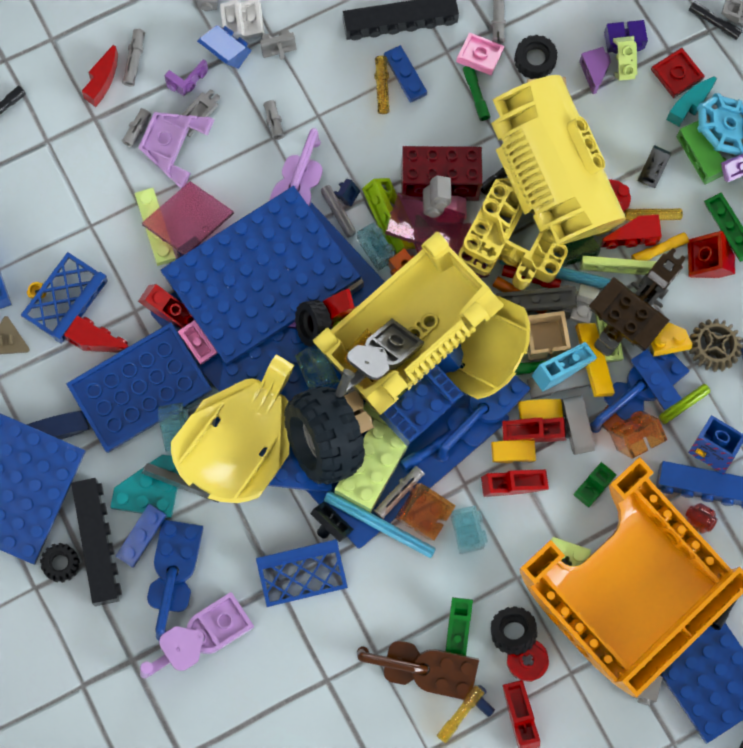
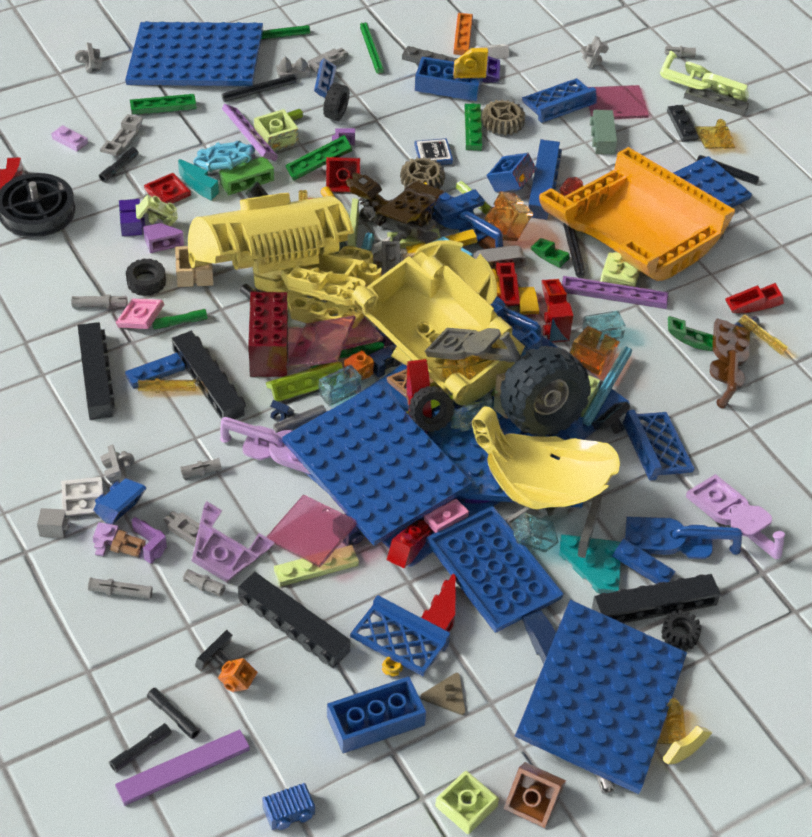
camera: 90 degrees left, 25 degrees down
red slope [82,45,118,107] -> none
light grey brick [423,176,451,218] -> none
black tyre [490,606,537,655] -> none
red plate [507,641,549,682] -> none
none -> lavender plate [93,522,119,556]
none -> medium nougat piece [110,530,146,558]
none -> black brick [172,330,246,420]
none -> black tile [195,629,233,671]
none -> orange brick [218,658,258,692]
none -> black brick [238,571,351,668]
none -> red brick [542,303,574,343]
none -> medium lavender tile [562,276,669,309]
none -> black axle [563,223,586,278]

